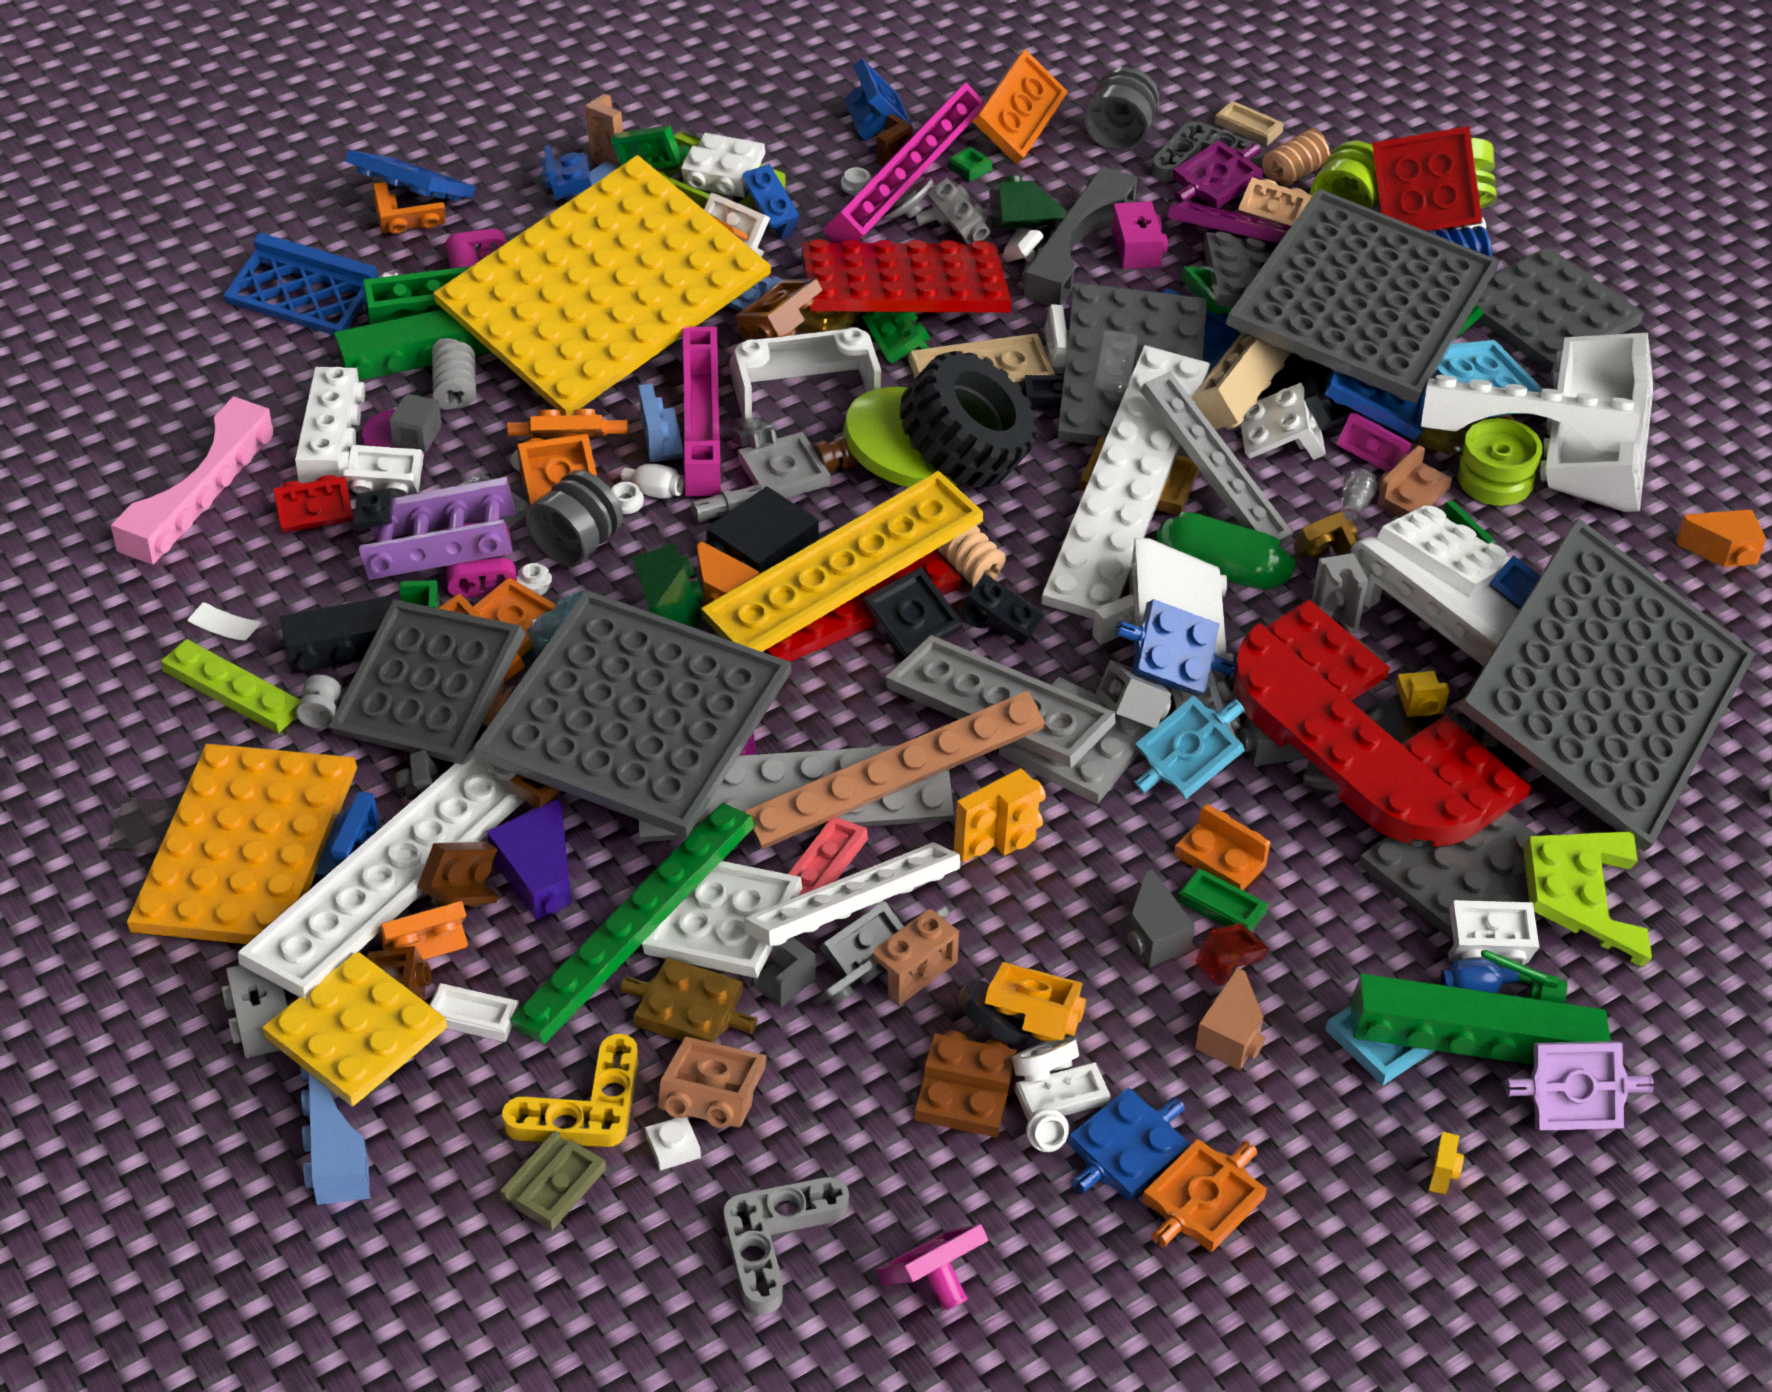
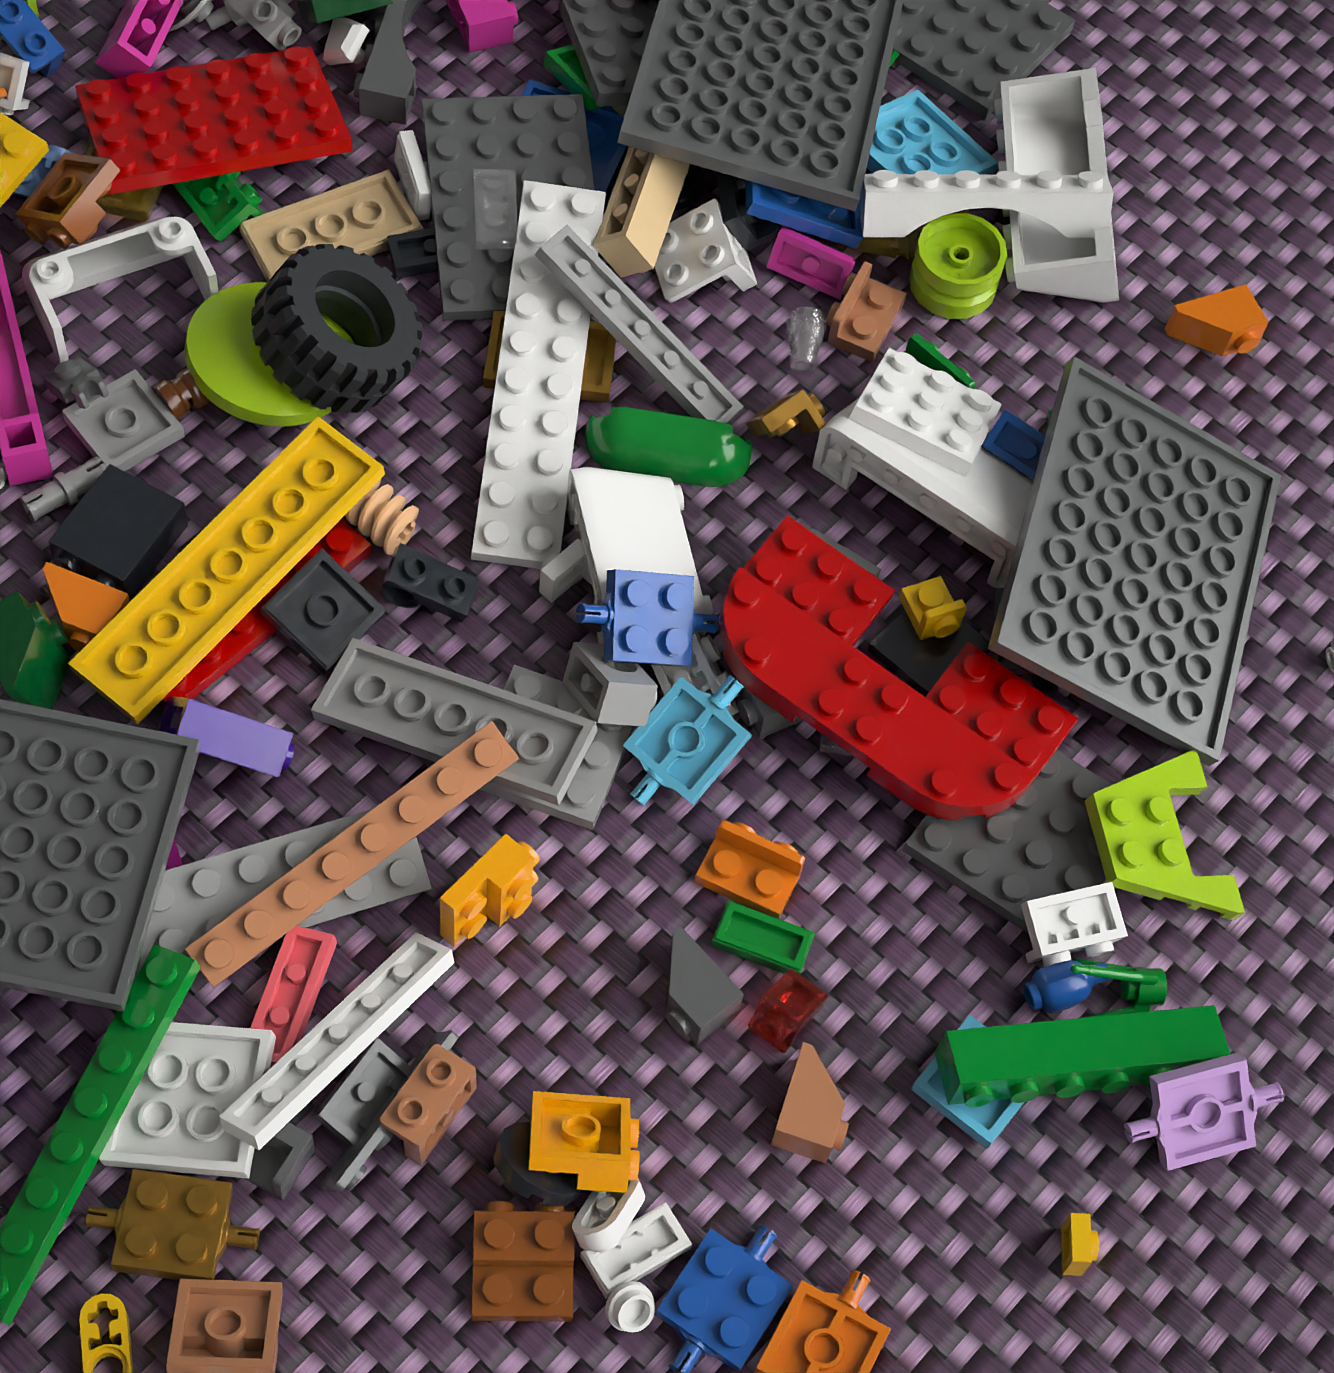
camera: 20 degrees left, 15 degrees up
light grey hinge [1311,553,1368,634] -> none
none -> slope [157,696,294,777]

